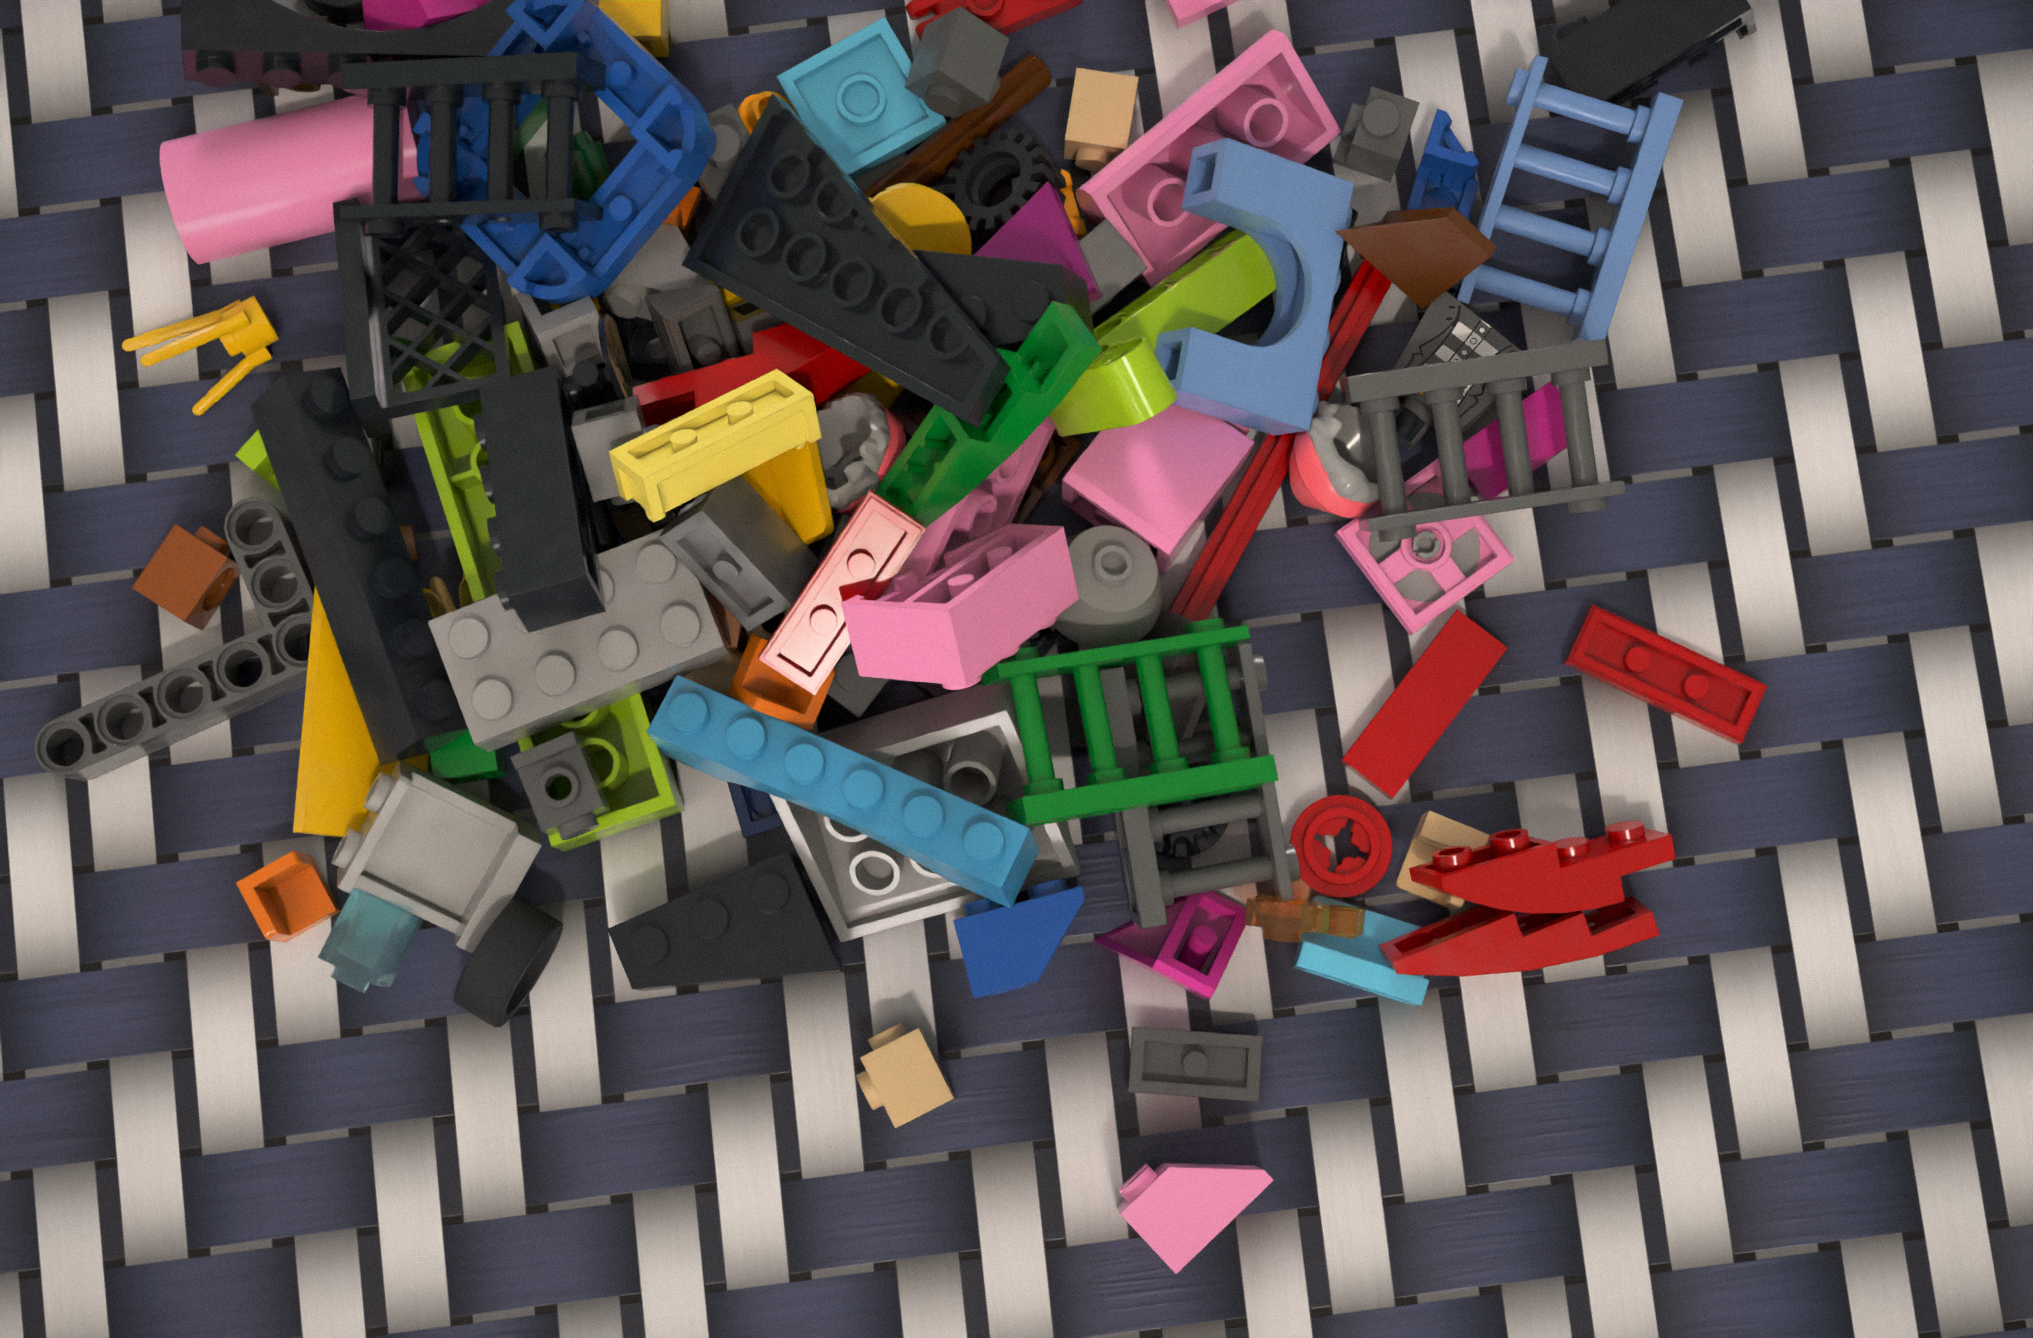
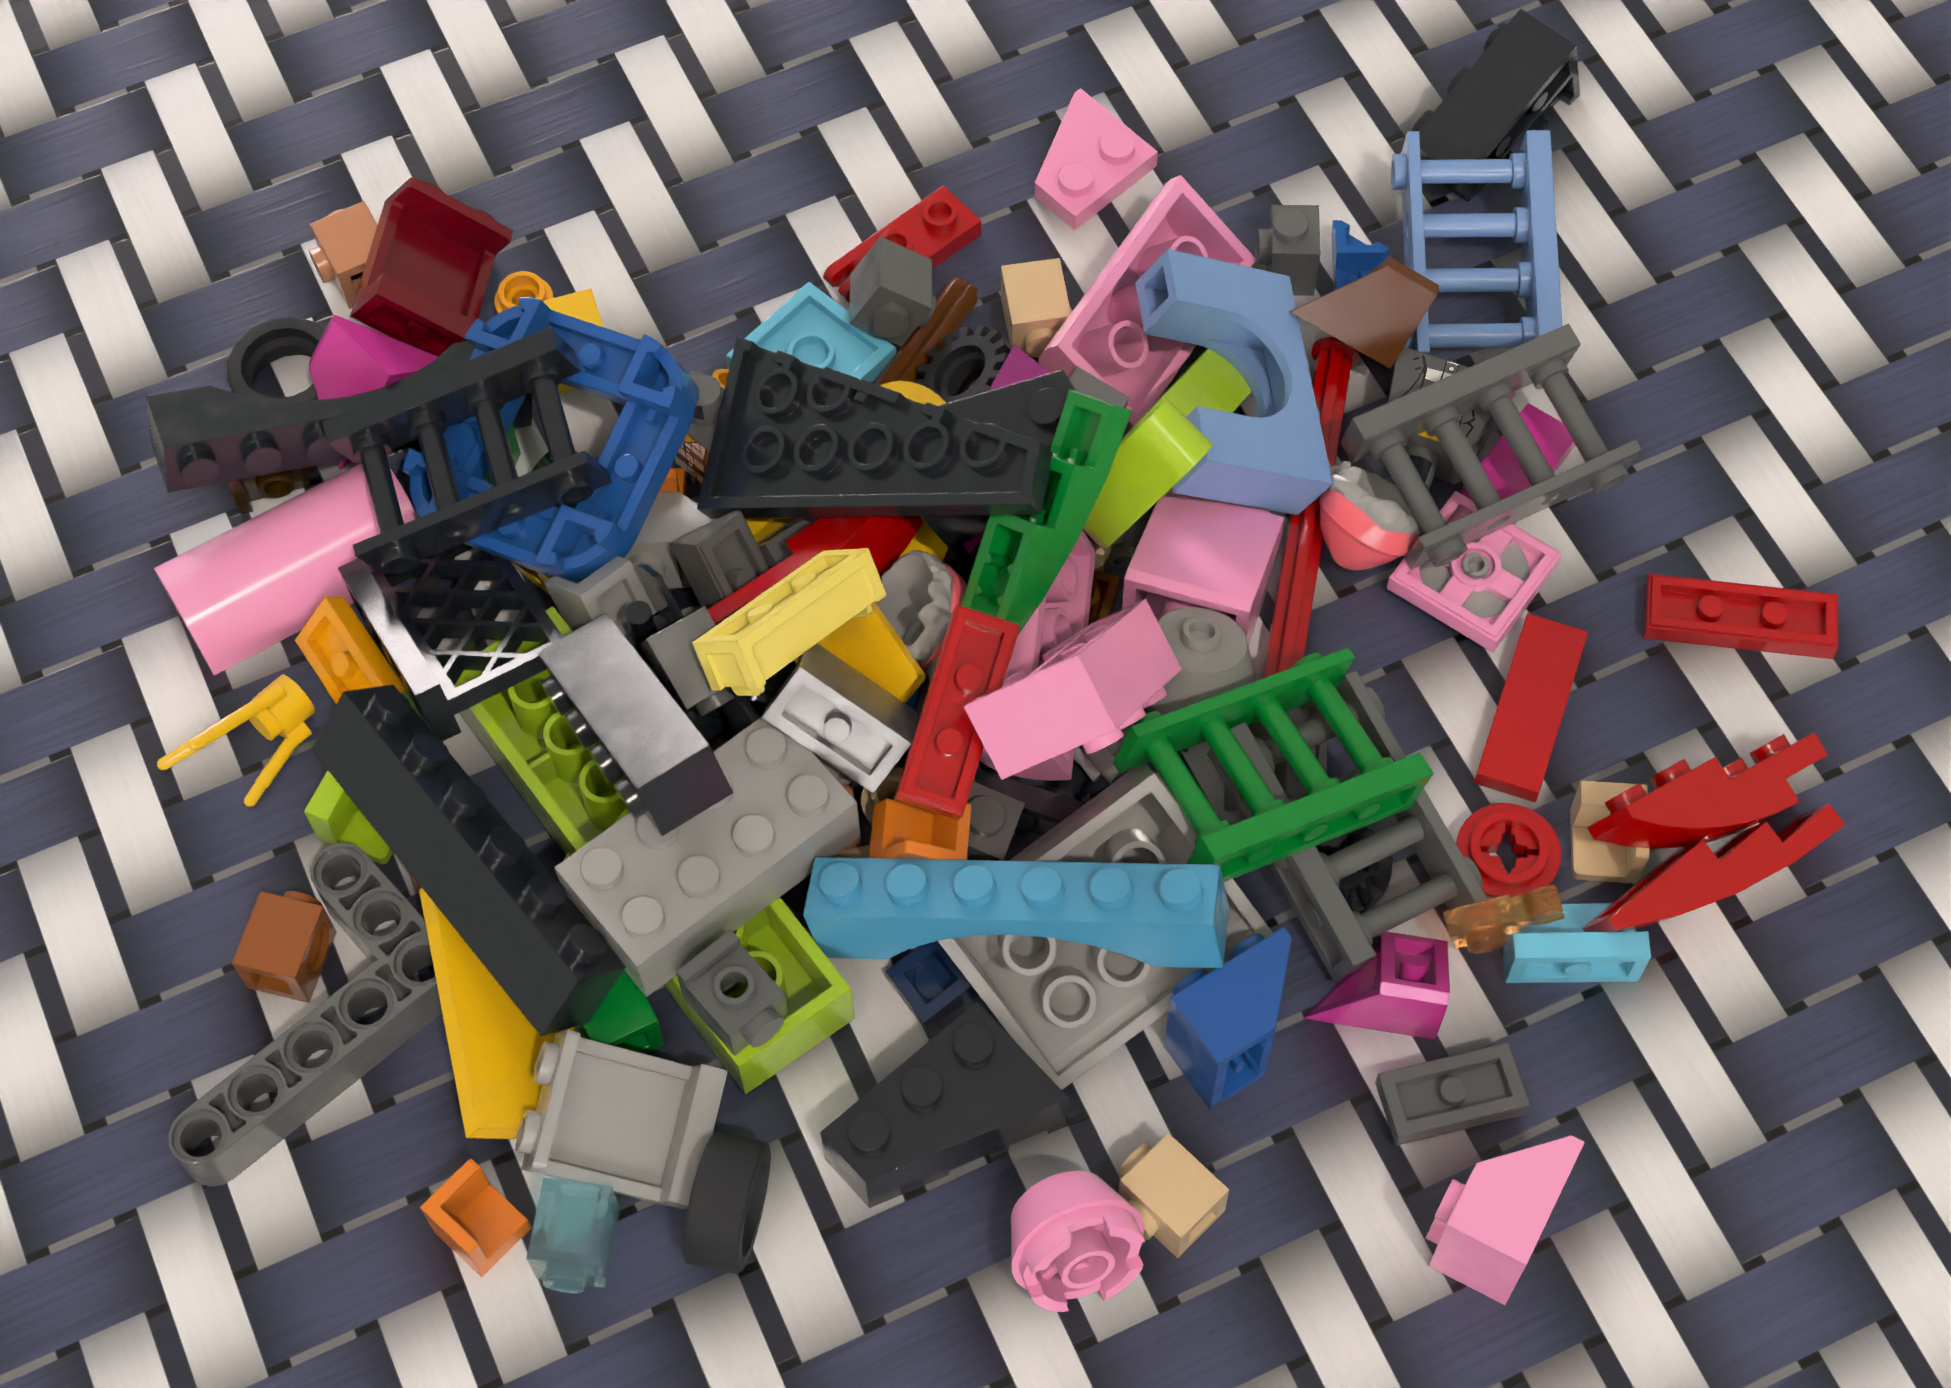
camera: 20 degrees left, 20 degrees down
none -> light orange plate [295,597,405,704]
none -> bright pink cone [1011,1170,1145,1312]

